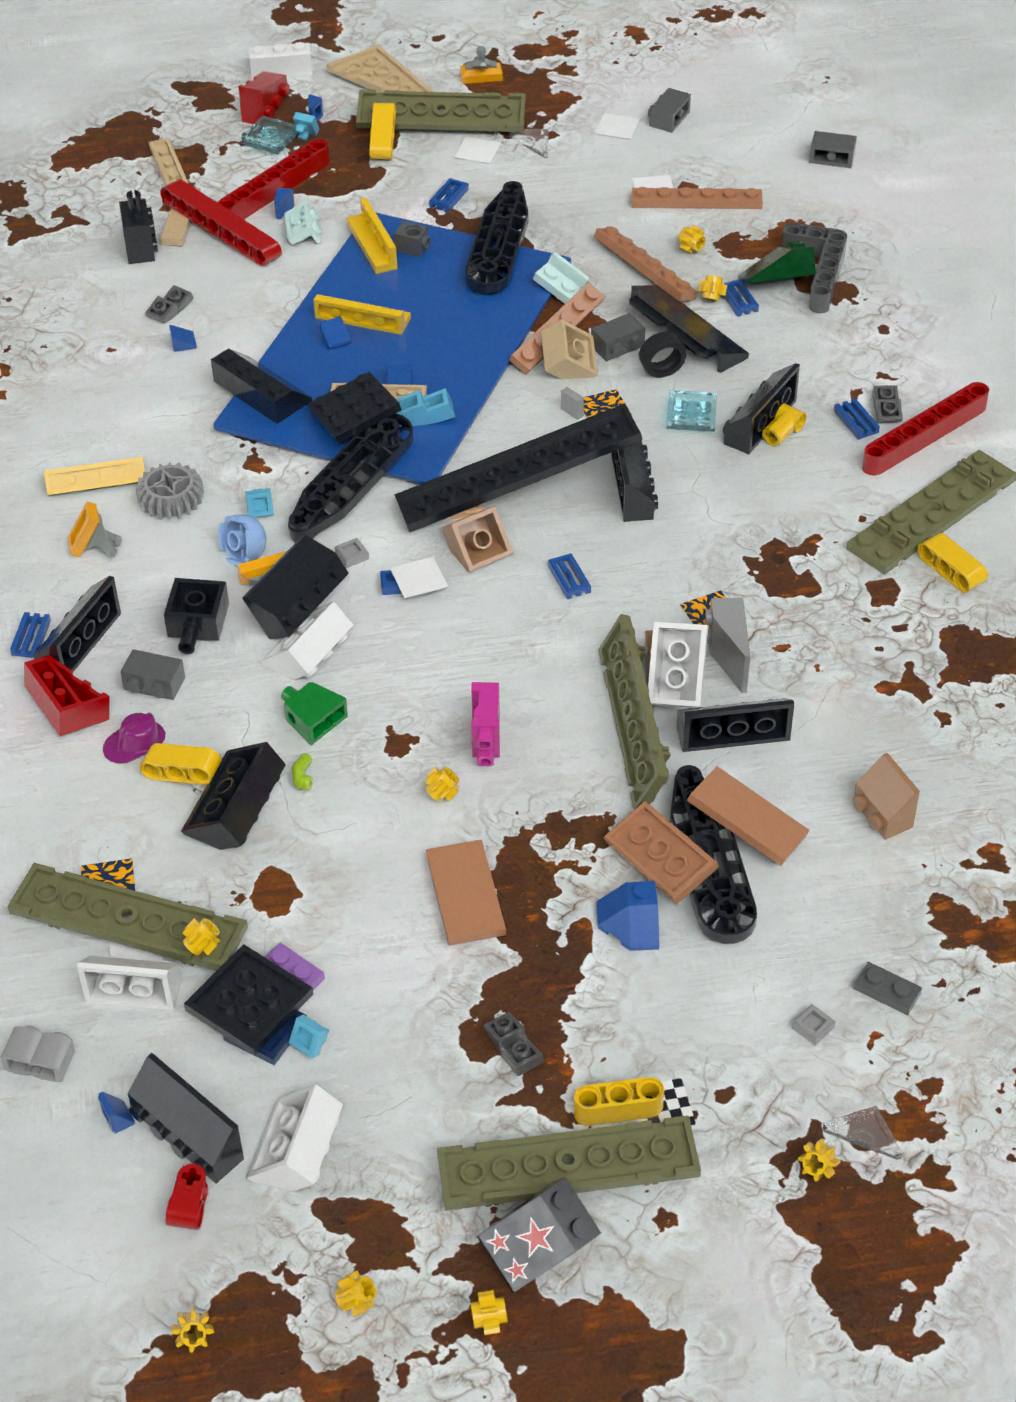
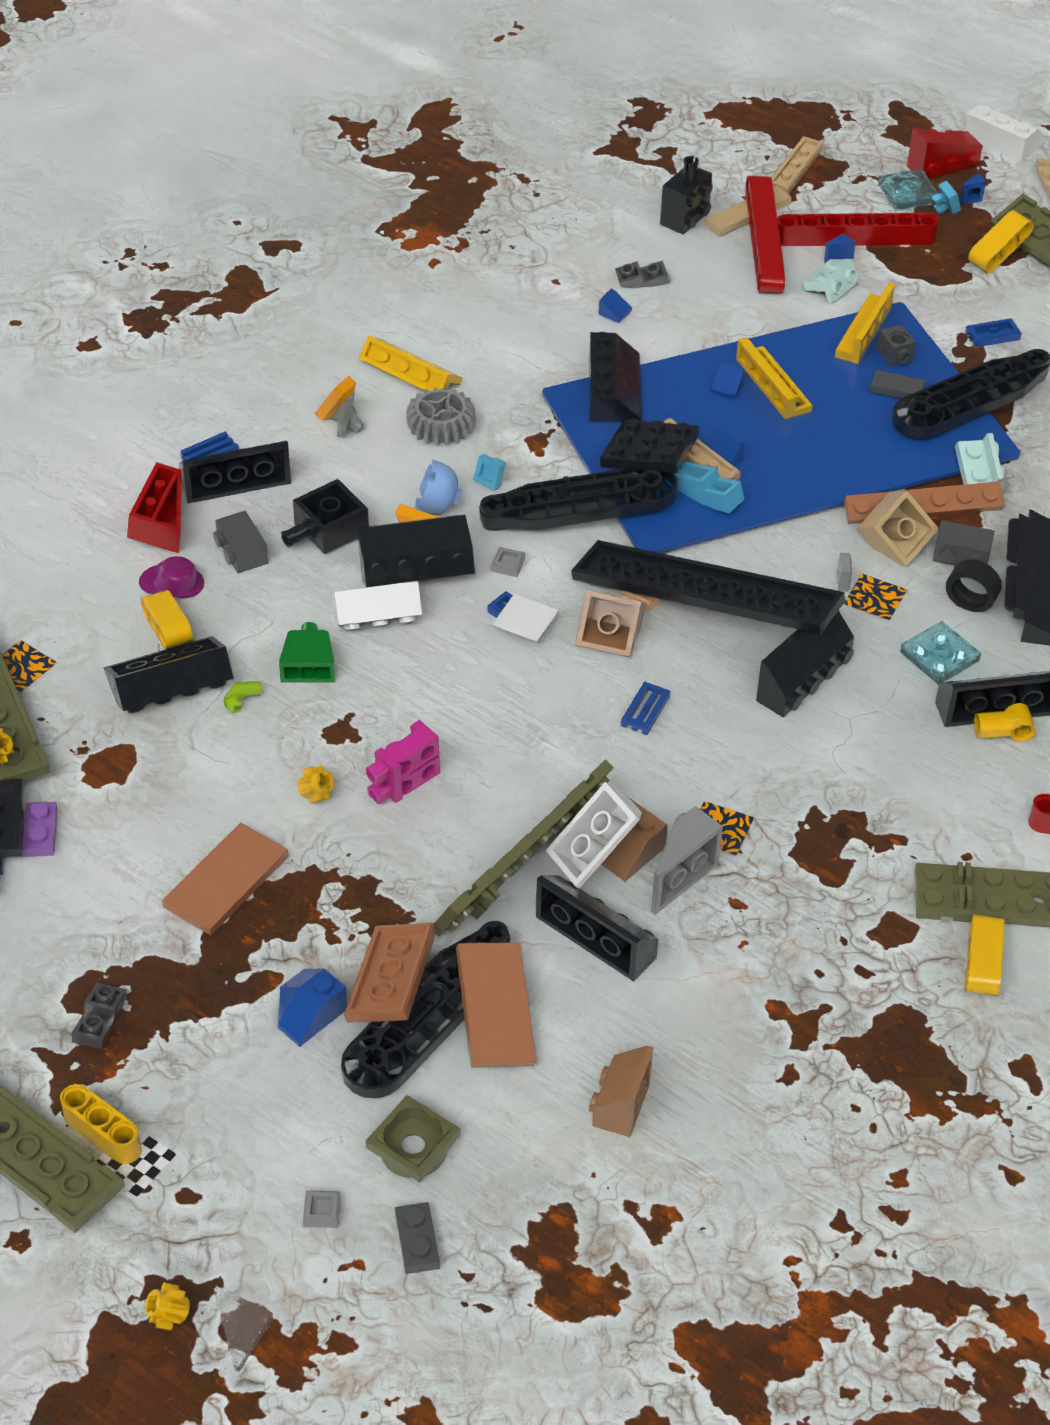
camera: 45 degrees right, 0 degrees up
none -> olive piece [366,1095,460,1183]
none -> dark grey tile [869,370,926,399]

